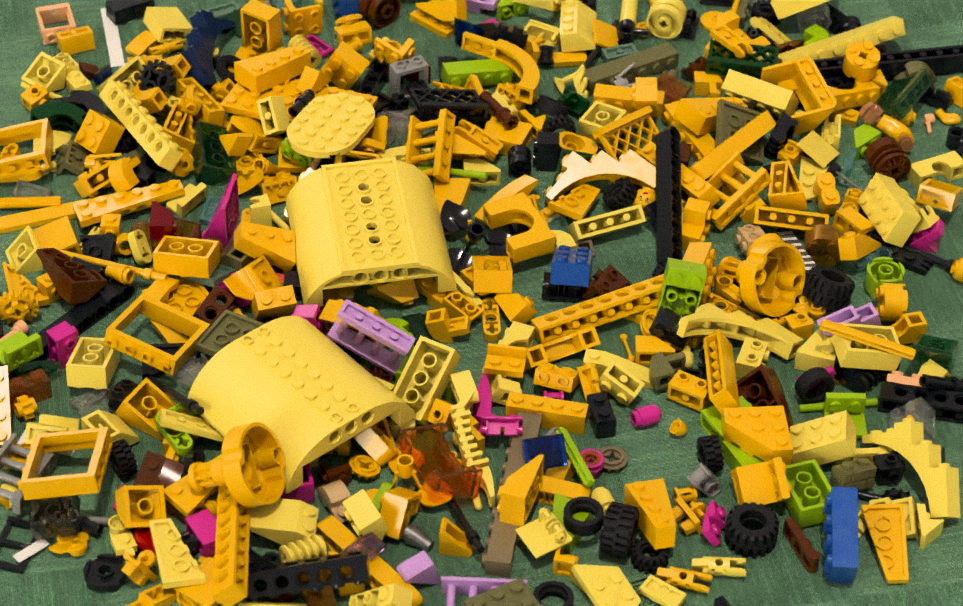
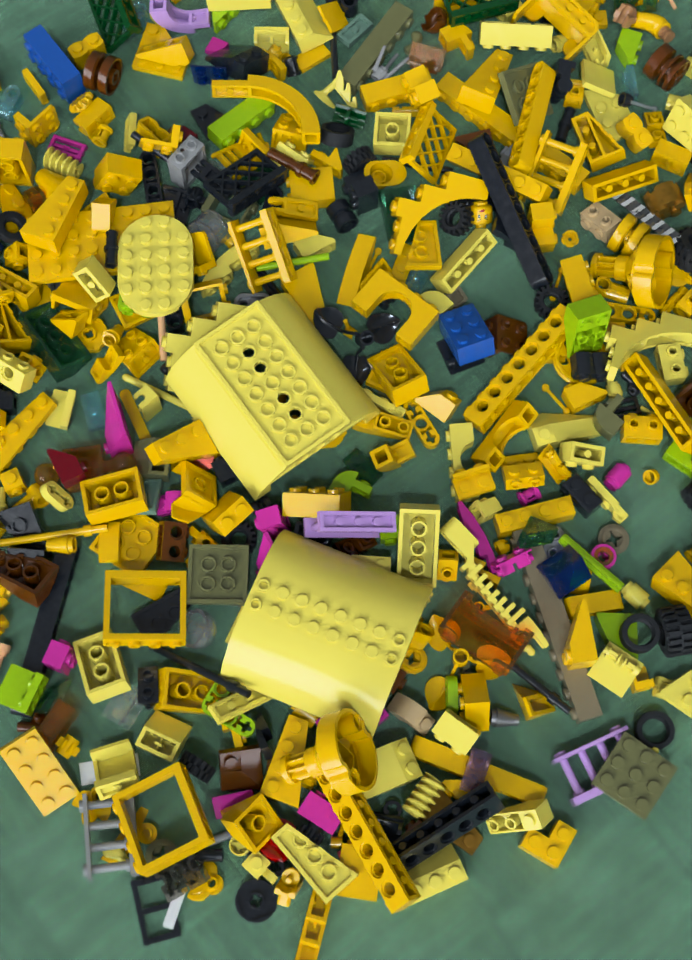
camera: 25 degrees left, 30 degrees up
lavender slope [396,550,440,584] -> none
none -> clear green slope [516,516,559,549]
none -> yellow plate [561,230,579,248]
none -> light yellow hinge [586,475,629,524]

